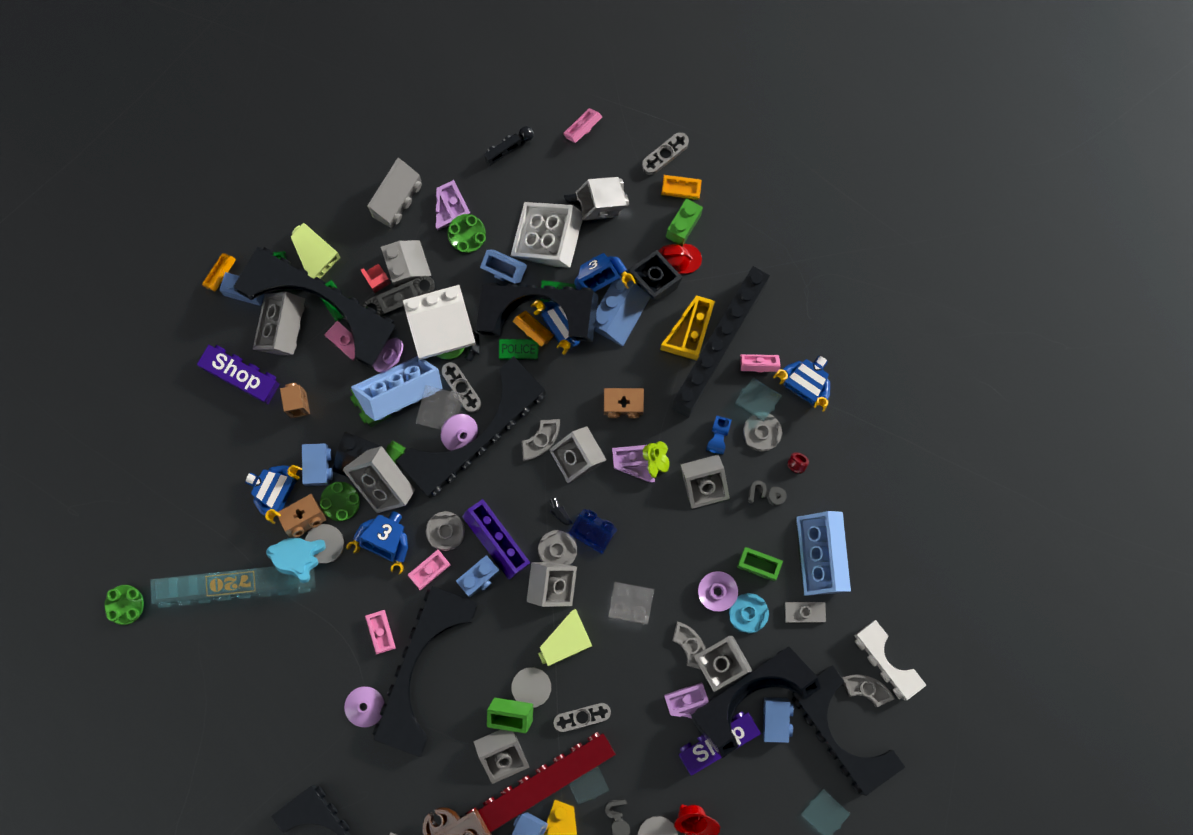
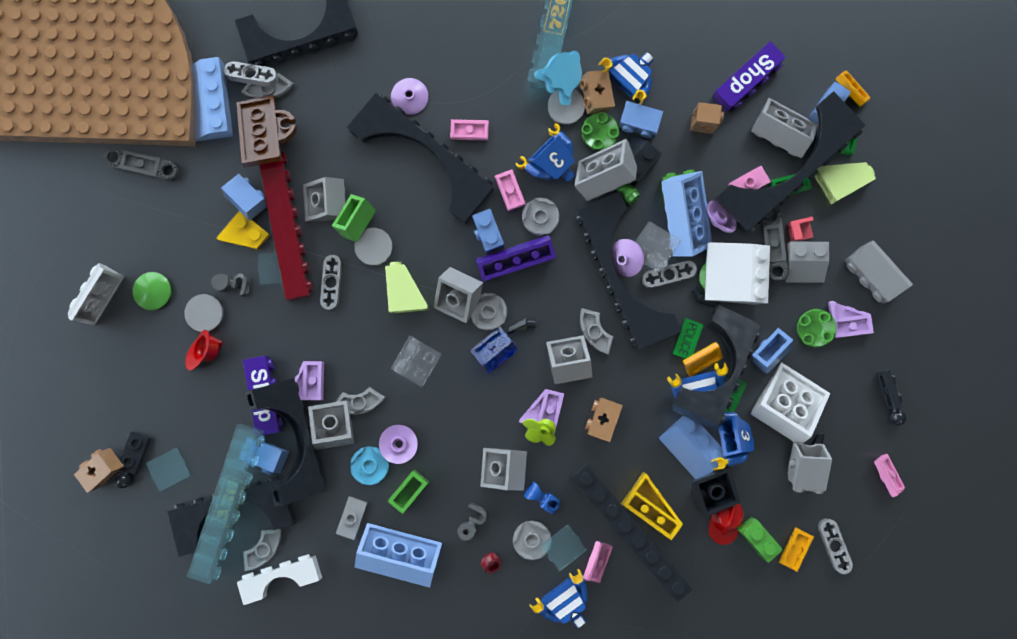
camera: 110 degrees right, 5 degrees up
none -> clear light blue brick [187,423,265,584]

